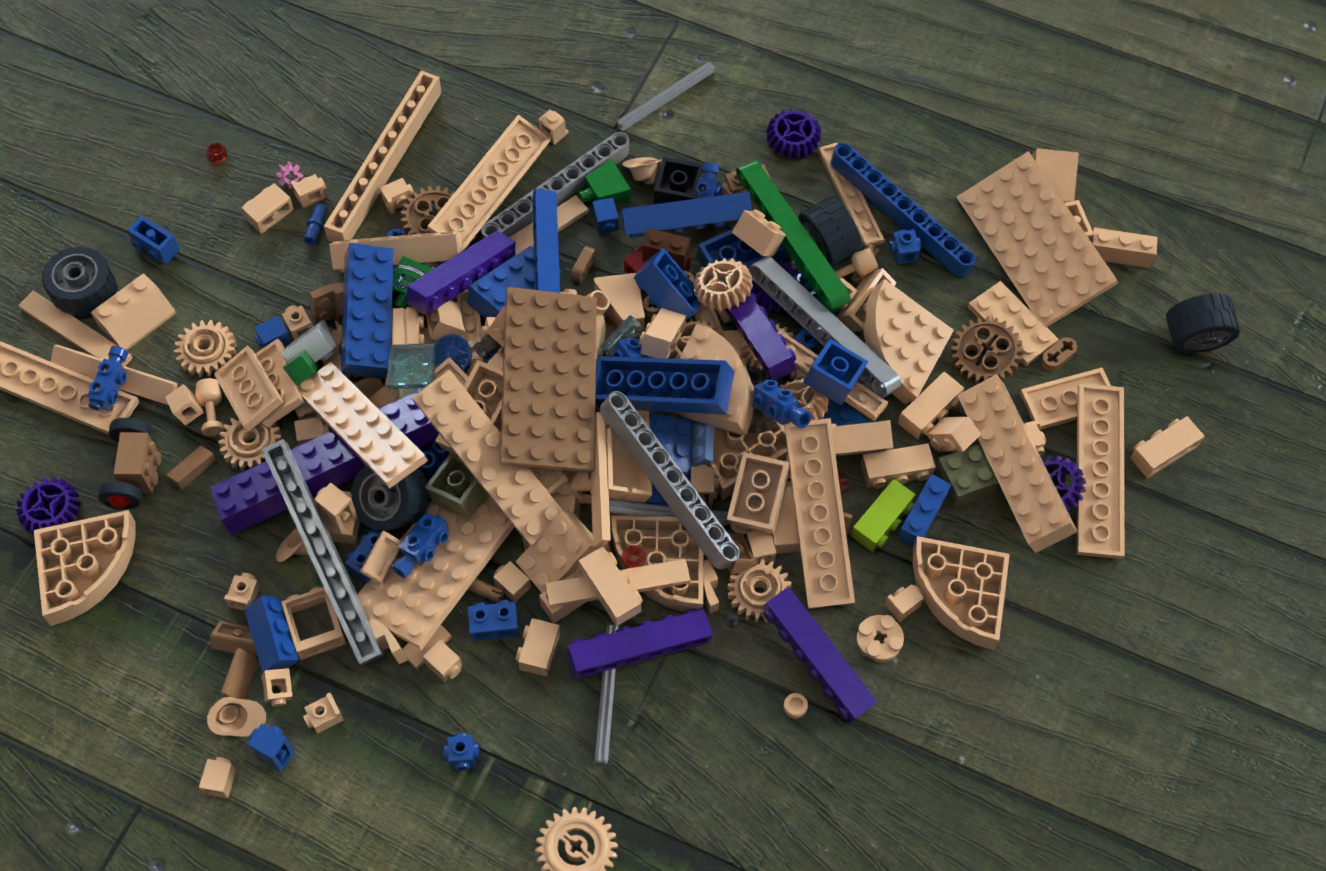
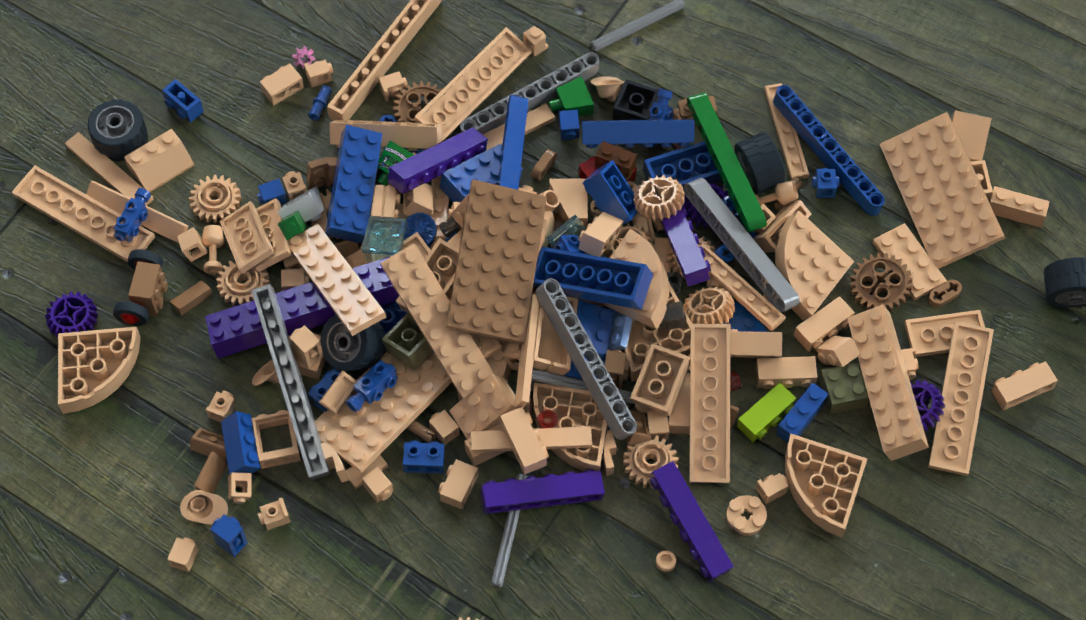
camera: 10 degrees right, 0 degrees up
clear red plate [206,143,227,163] -> none
blue brick [444,733,479,771] -> none
light nougat brick [732,209,786,257] -> none
blue brick [753,380,811,429] -> none
dark purple gear [766,108,821,160] -> none
blue brick [803,339,869,406] -> none

